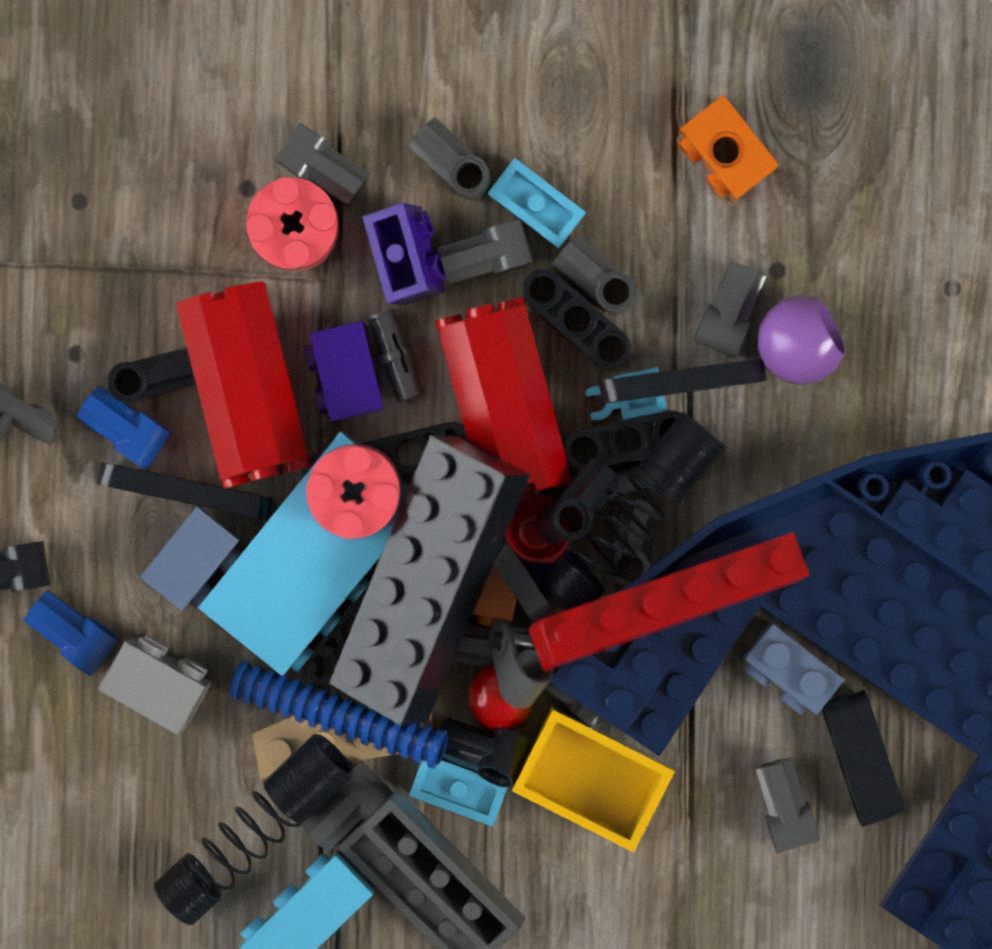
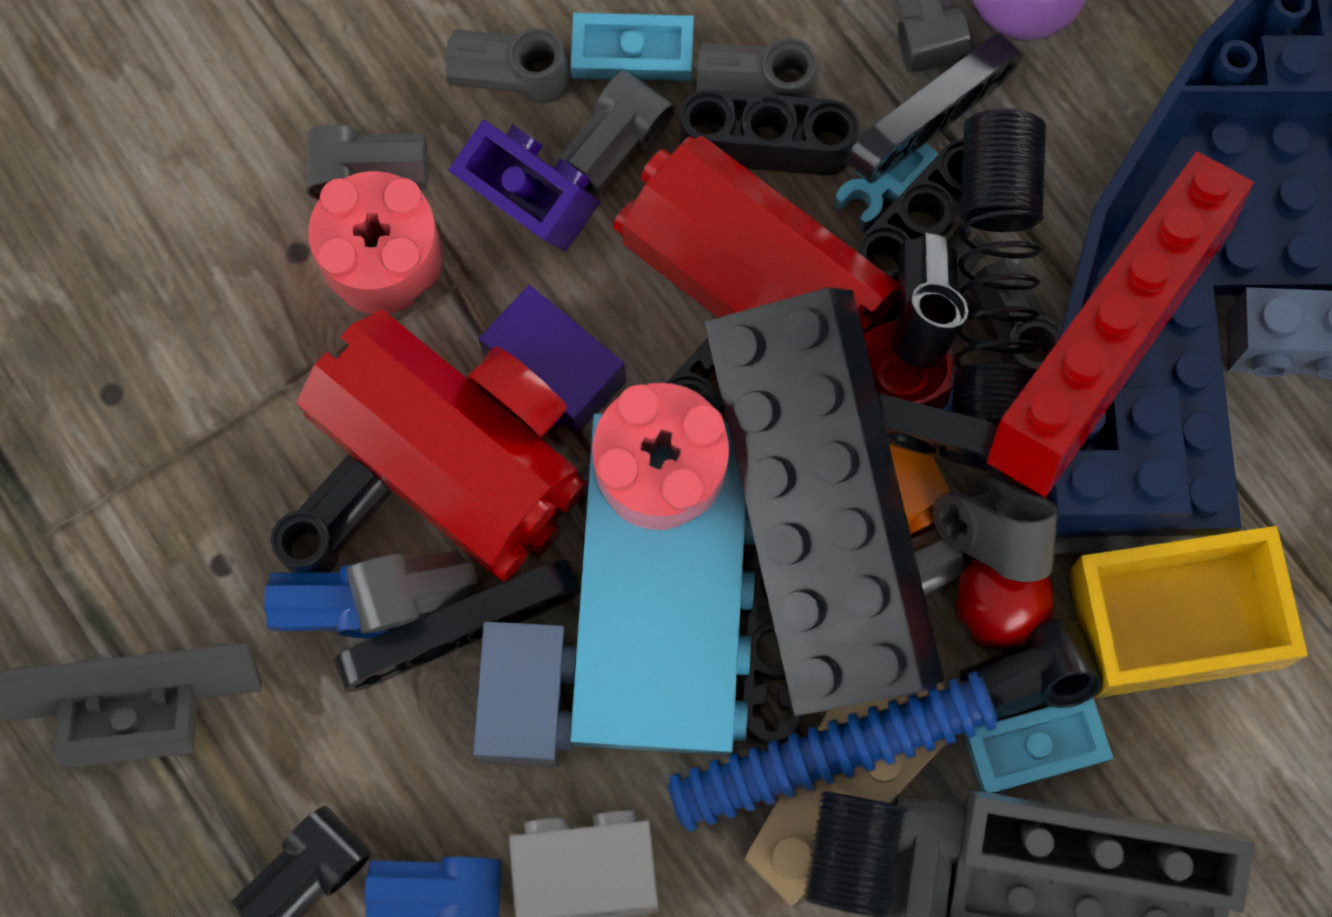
camera: 35 degrees left, 15 degrees down
dark grey pin [367,308,424,402] -> none
none -> dark grey piece [346,550,478,634]
none -> red hat [467,346,567,439]

